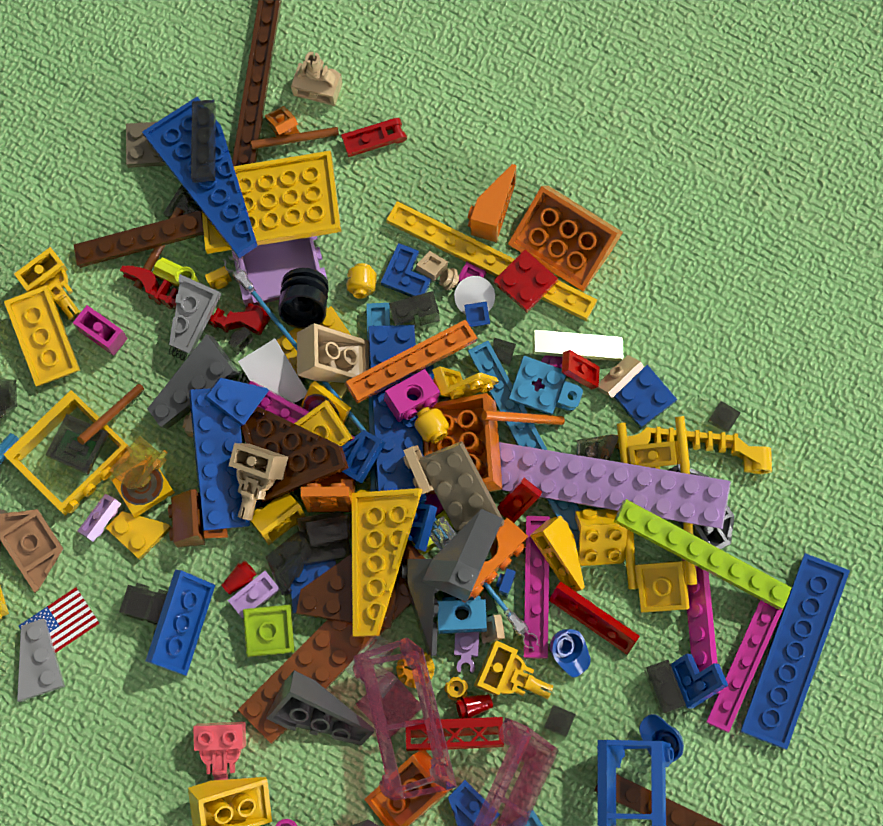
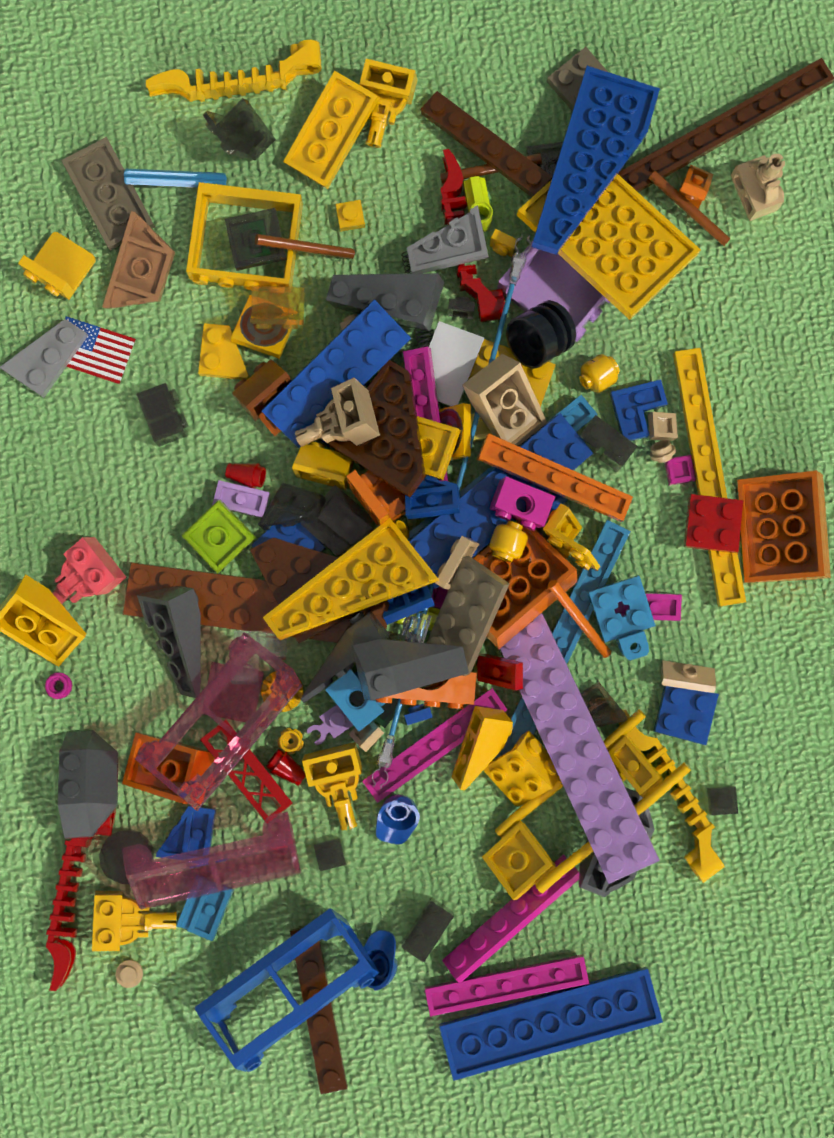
camera: 45 degrees right, 10 degrees up
dark pink brick [73,305,128,356] -> none
lavender plate [77,494,121,542] -> none
blue plate [145,570,215,676] -> none
clear smoke plate [191,99,216,183] -> none
blue wing [205,378,269,426] -> none
red plate [341,118,407,157] -> none
white sticker [454,276,495,315] -> none
blue plate [464,301,490,327] -> none
orange slope [468,164,517,243] -> none
clear smoke tile [493,338,516,367] -> none
tile [532,330,623,361] -> none
red plate [549,581,640,655] -> none
red plate [562,350,600,390] -> none
lime plate [614,499,792,610] -> none
blue plate [669,654,729,709] -> none
none -> yellow plate [336,200,365,232]

